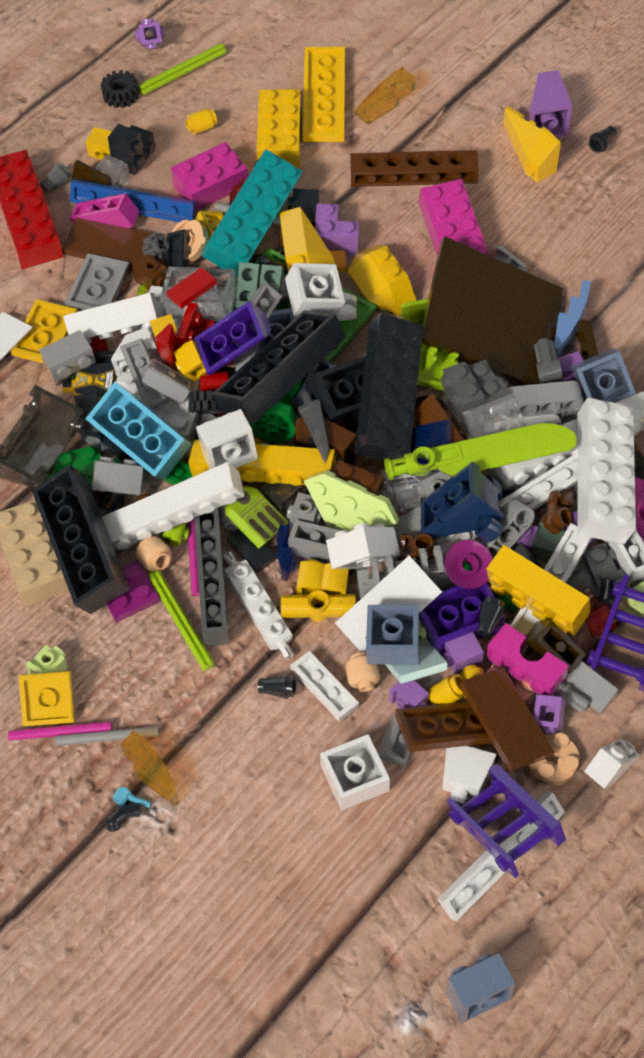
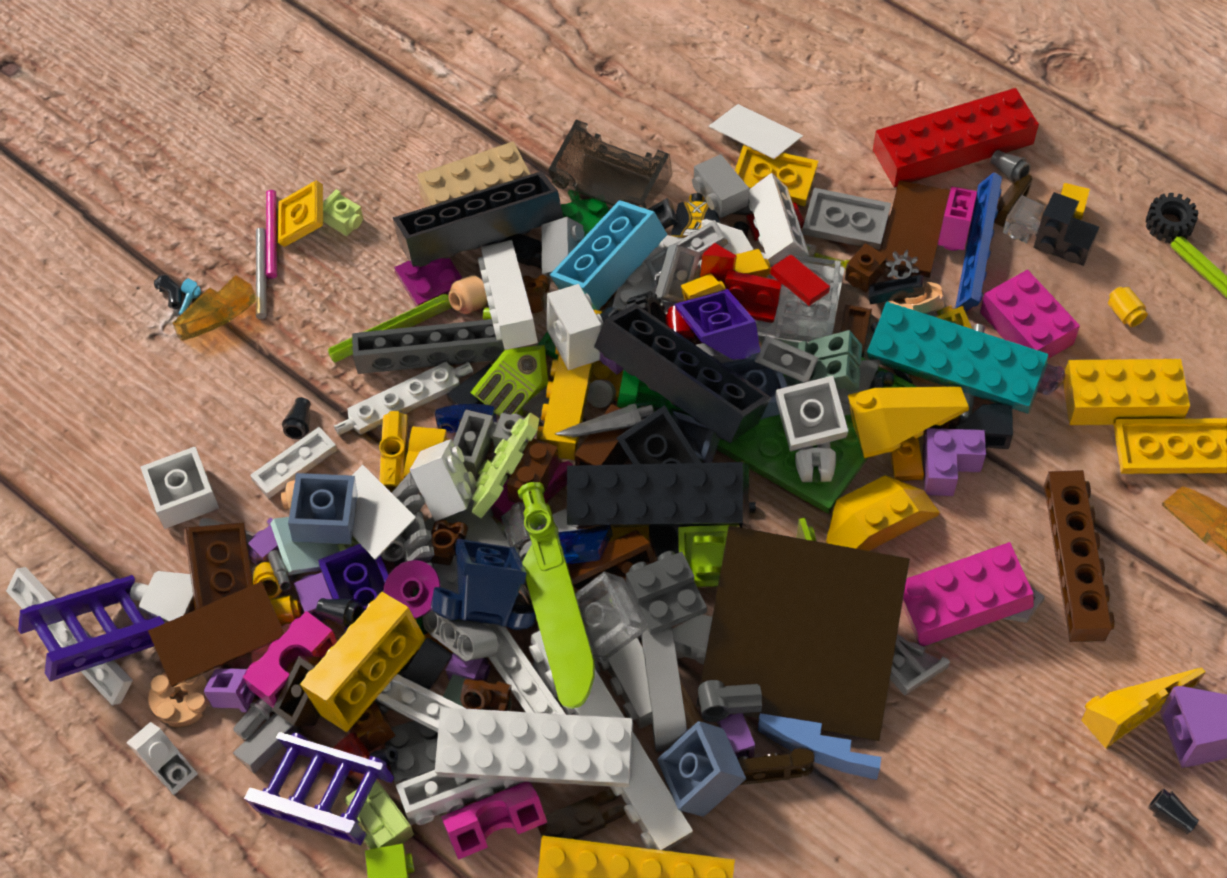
camera: 90 degrees right, 0 degrees up
none -> flat silver pin [268,550,291,590]

